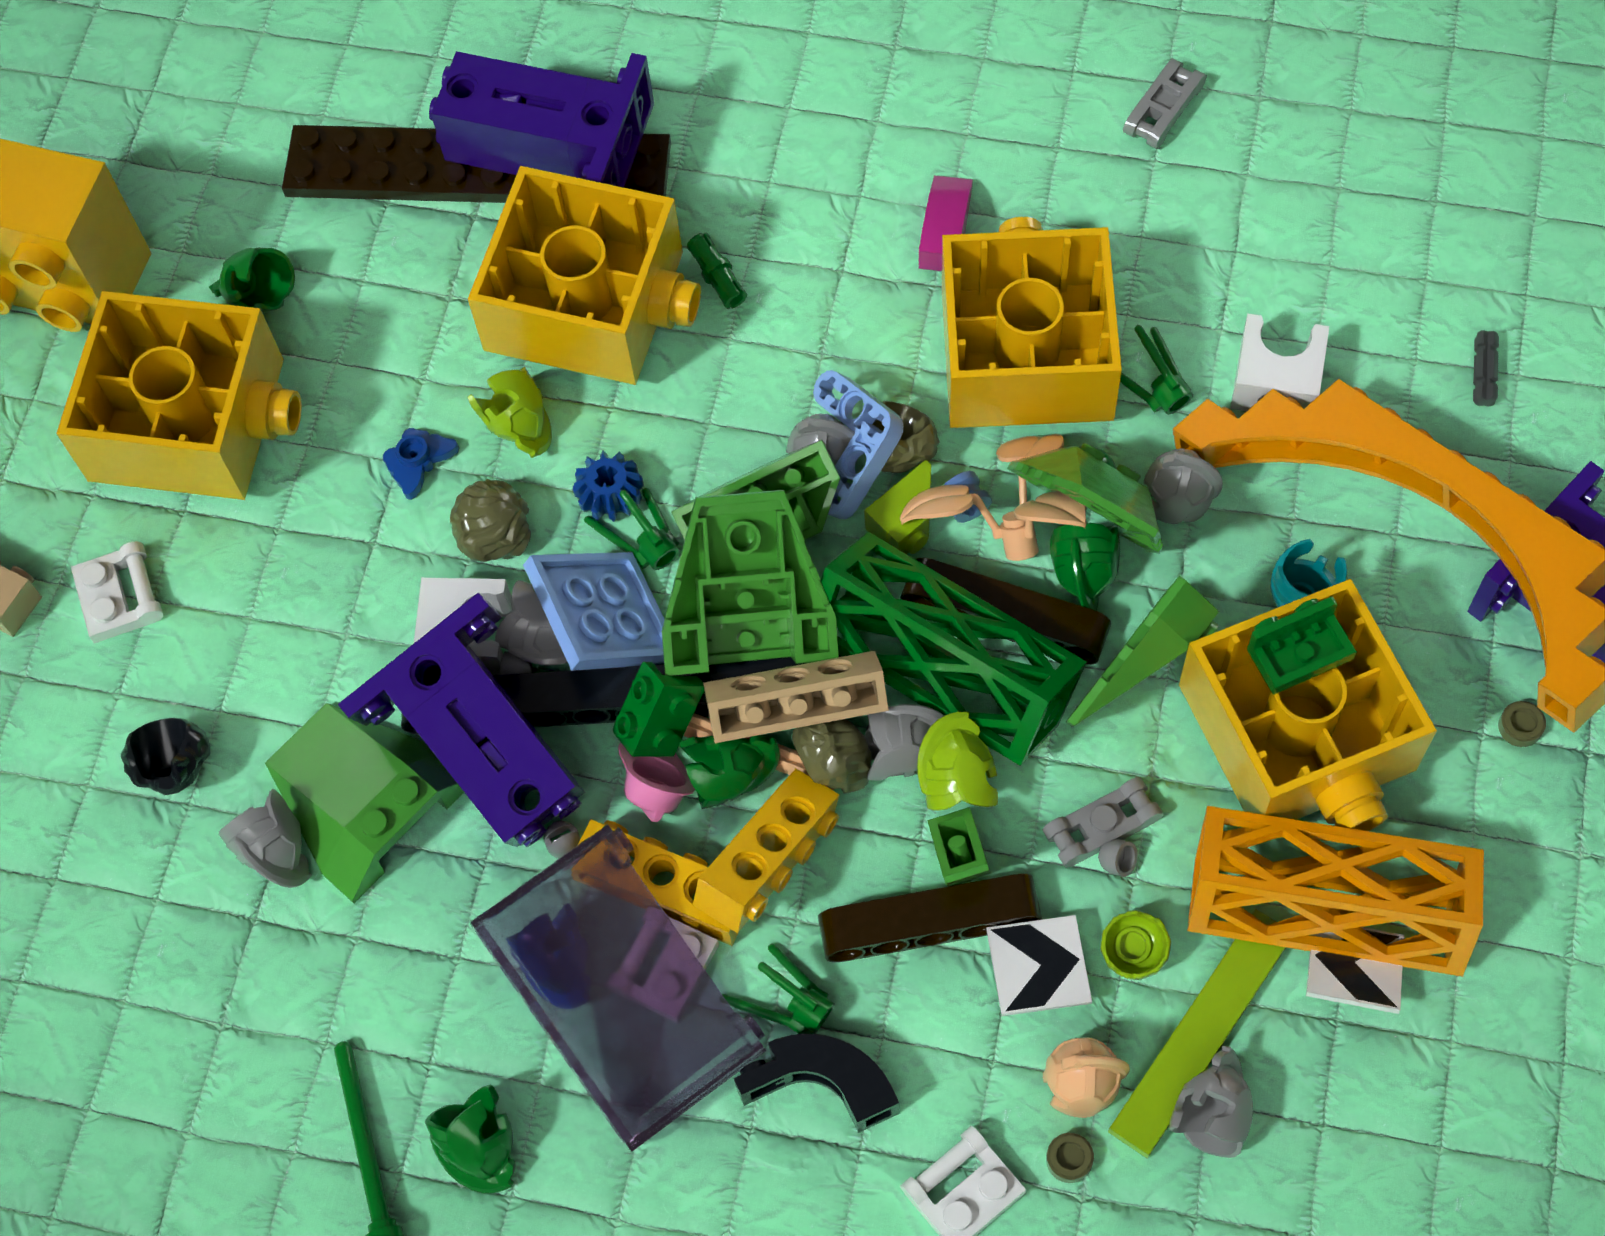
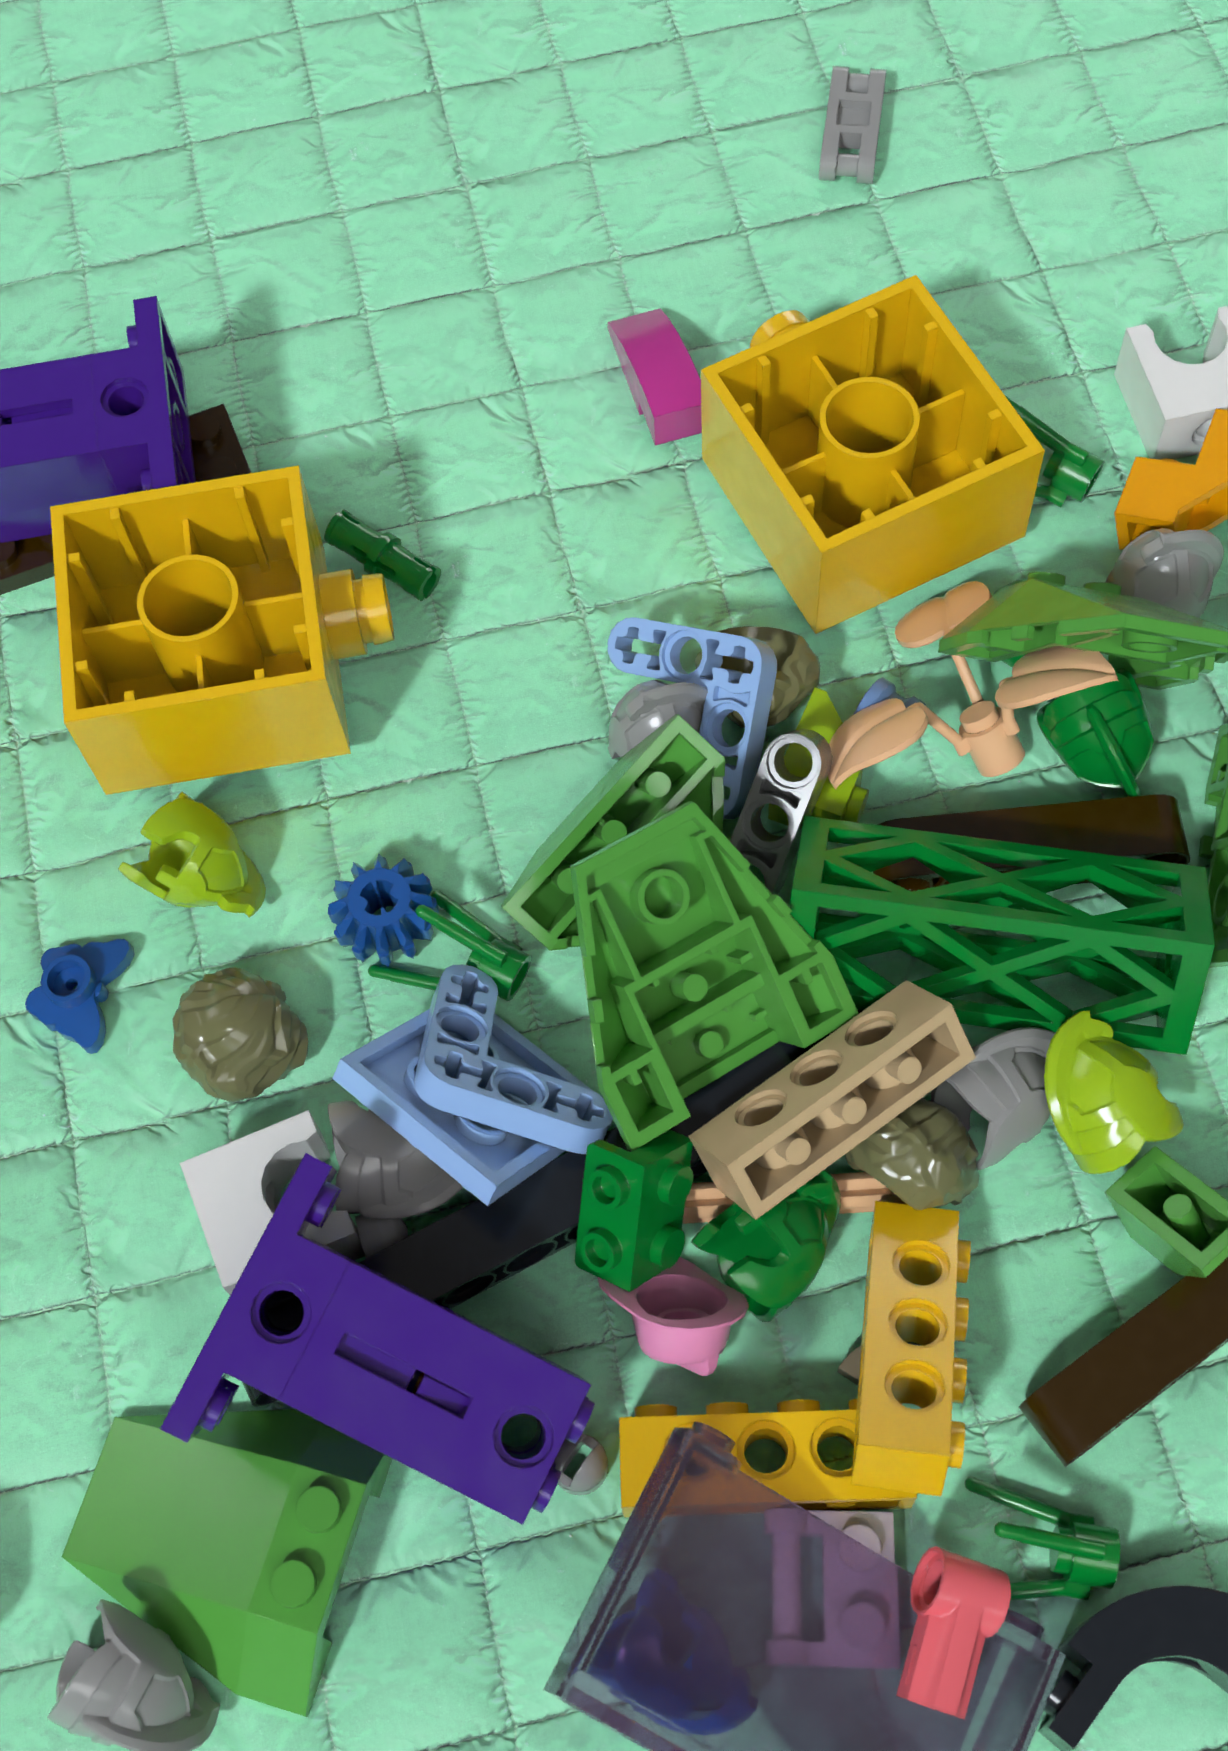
camera: 25 degrees left, 0 degrees up
none -> light blue beam [414,964,613,1154]
none -> dark grey beam [730,729,832,895]
none -> coral piece [896,1546,1011,1720]

